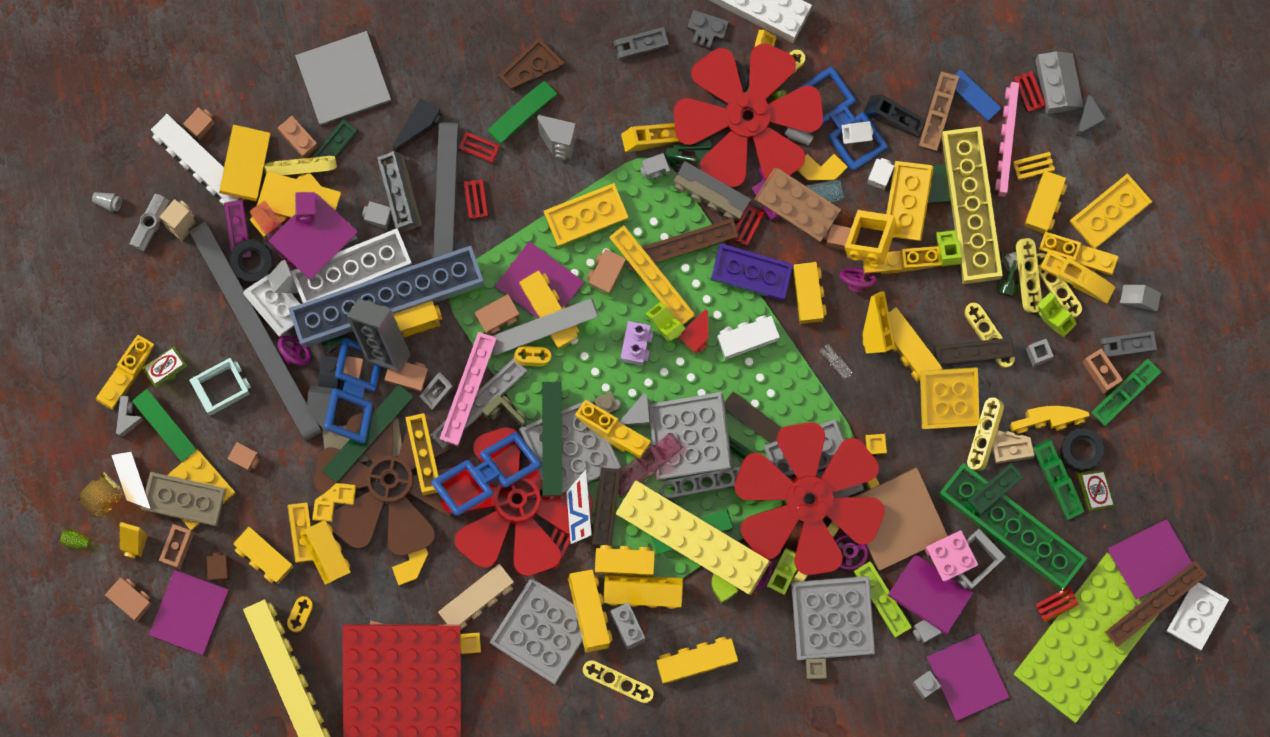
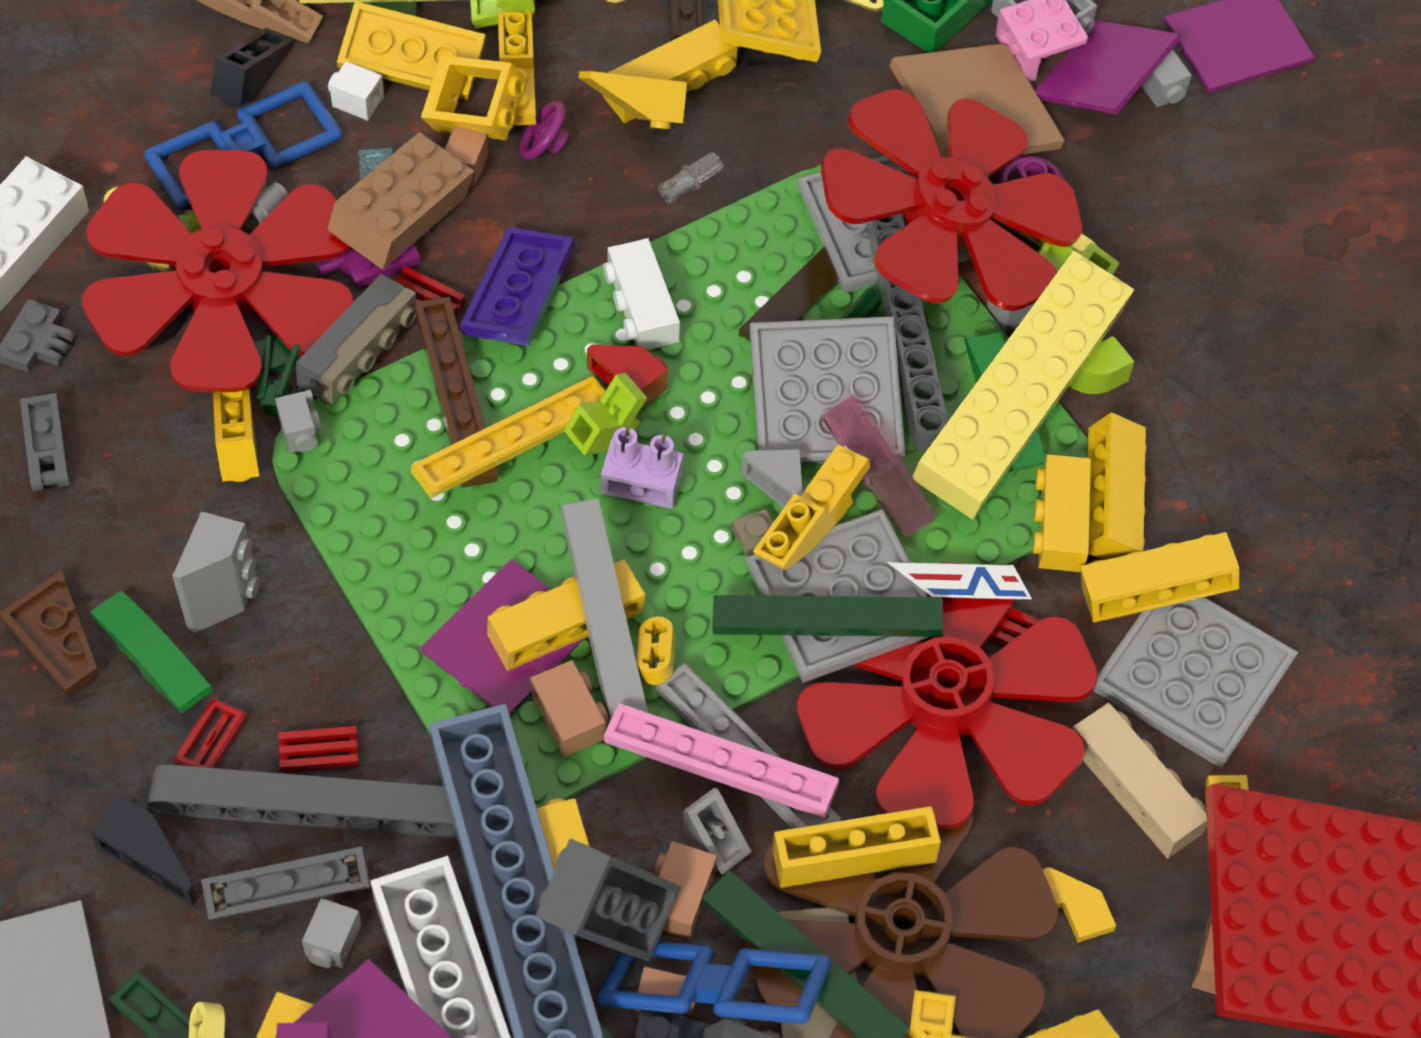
camera: 90 degrees left, 20 degrees down
blue bar [431,432,541,516] -> none
olive bracket [482,394,526,427] -> none
yellow plate [544,183,629,247] -> none
light yellow beam [583,661,653,704] -> none
nougat brick [587,249,626,296] -> none
dark brown tile [591,467,620,546] -> none
light grey window [611,603,645,651] -> none
yellow brick [656,637,738,684] -> none
yellow plate [754,30,777,47] -> none
light grey tile [791,576,875,660] -> none
yellow brick [793,262,827,324] -> none
yellow tile [797,154,847,181] -> none
dark tan plate [806,658,827,679] -> none
white brick [841,121,873,144] -> none
lime plate [854,561,912,638] -> none
yellow plate [865,434,887,455] -> none
light grey brick [912,670,941,699] -> none

